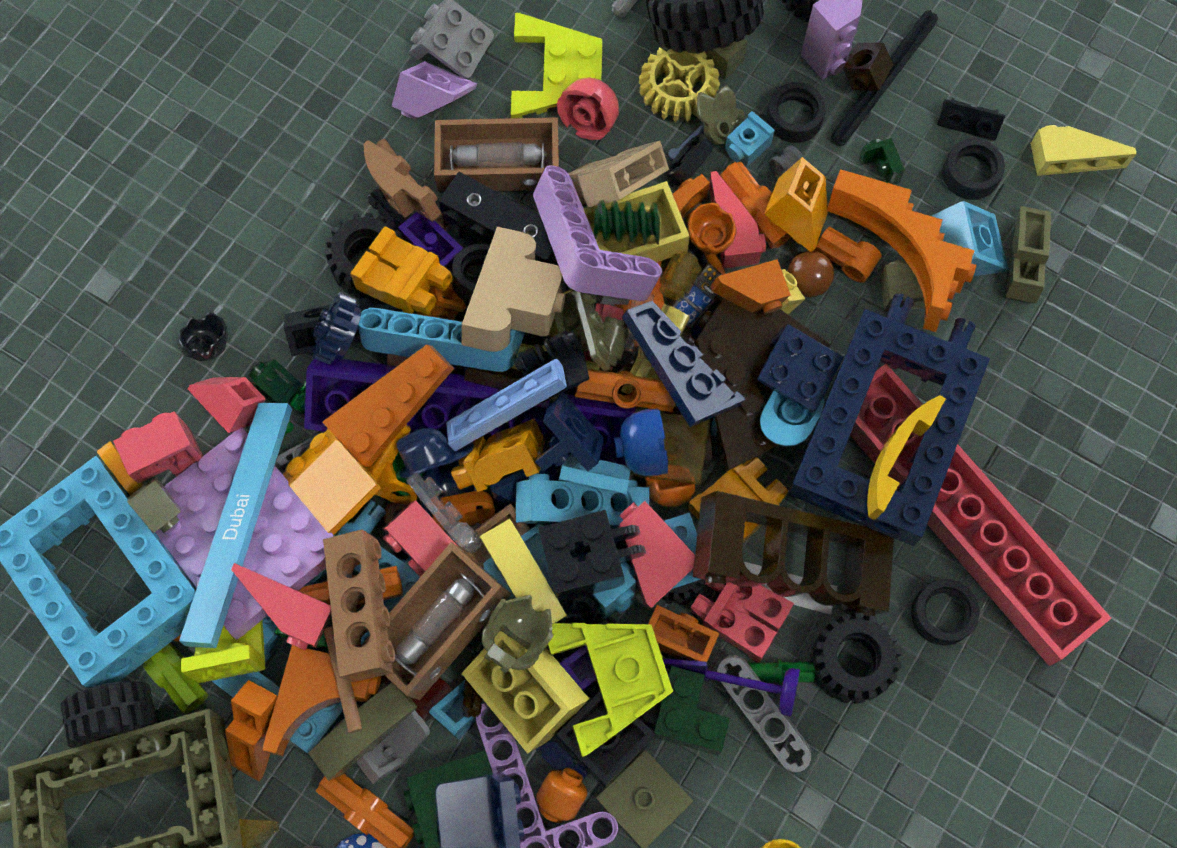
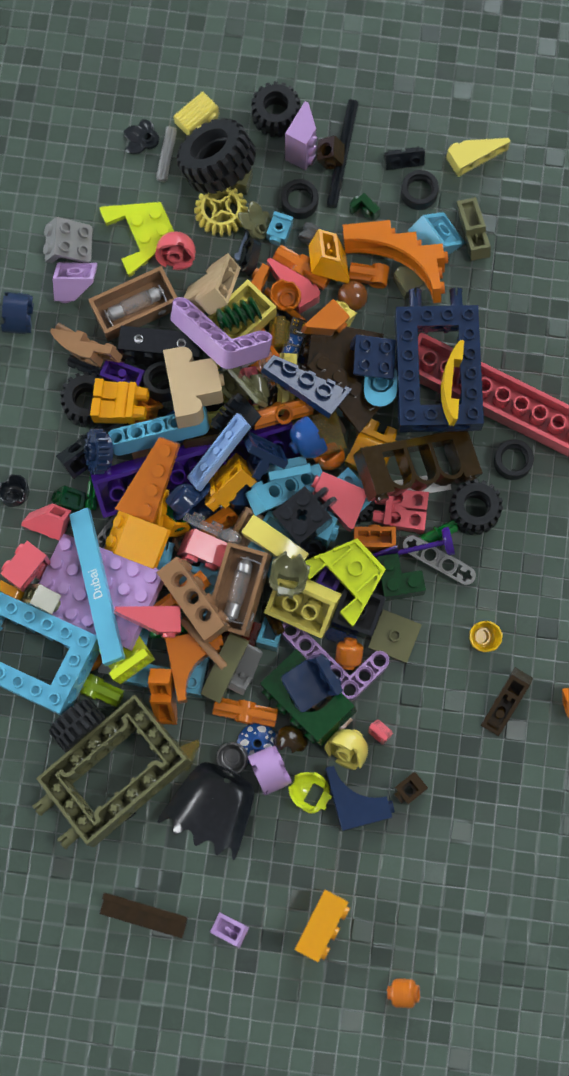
camera: 25 degrees left, 5 degrees up
none -> dark blue brick [1,292,34,334]

